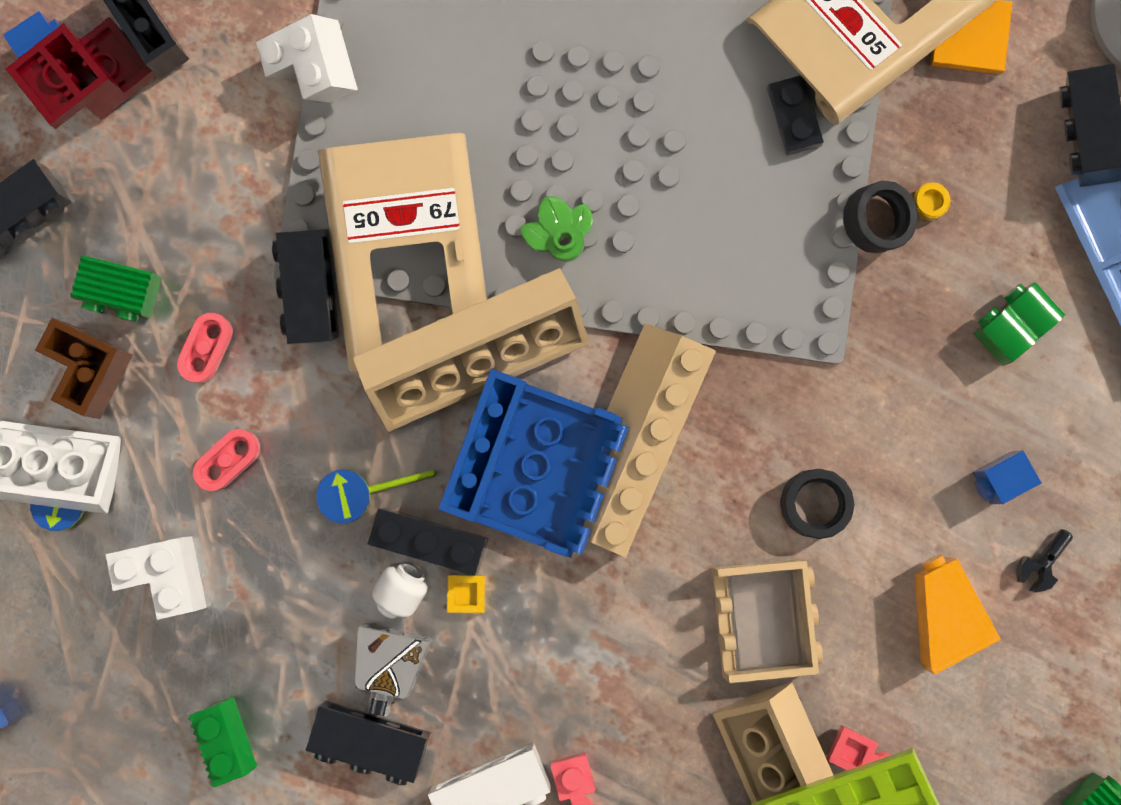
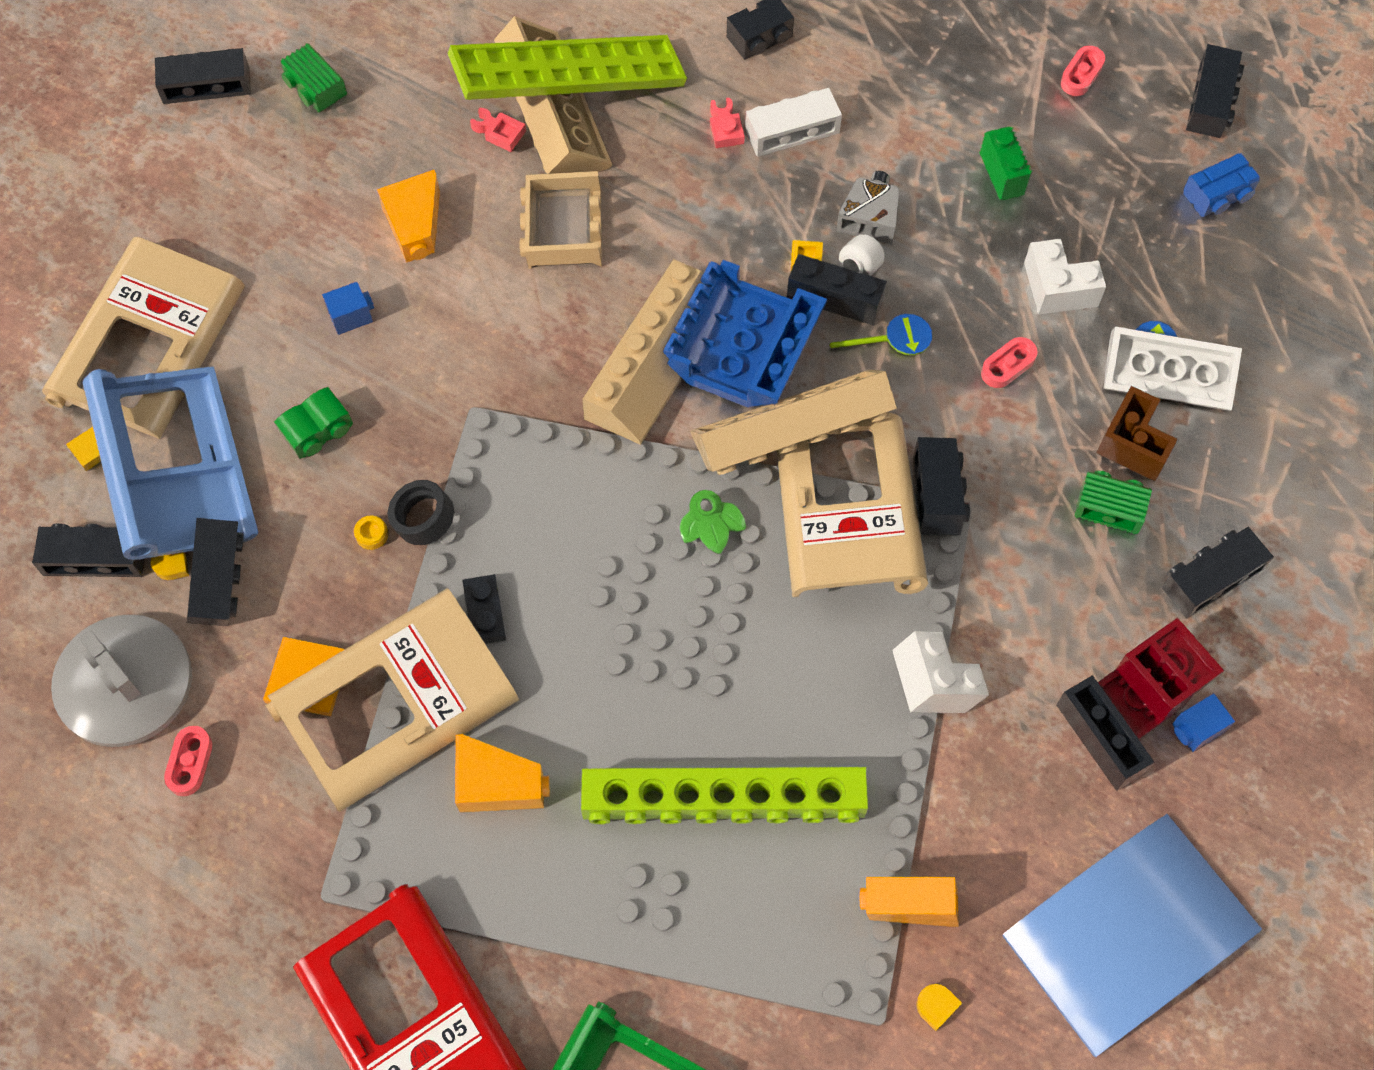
camera: 175 degrees right, 20 degrees down
coral plate [177,313,233,383] -> none
black brick [305,701,431,785] -> none
black tyre [780,469,855,539] -> none
black bar [1016,529,1073,592] -> none

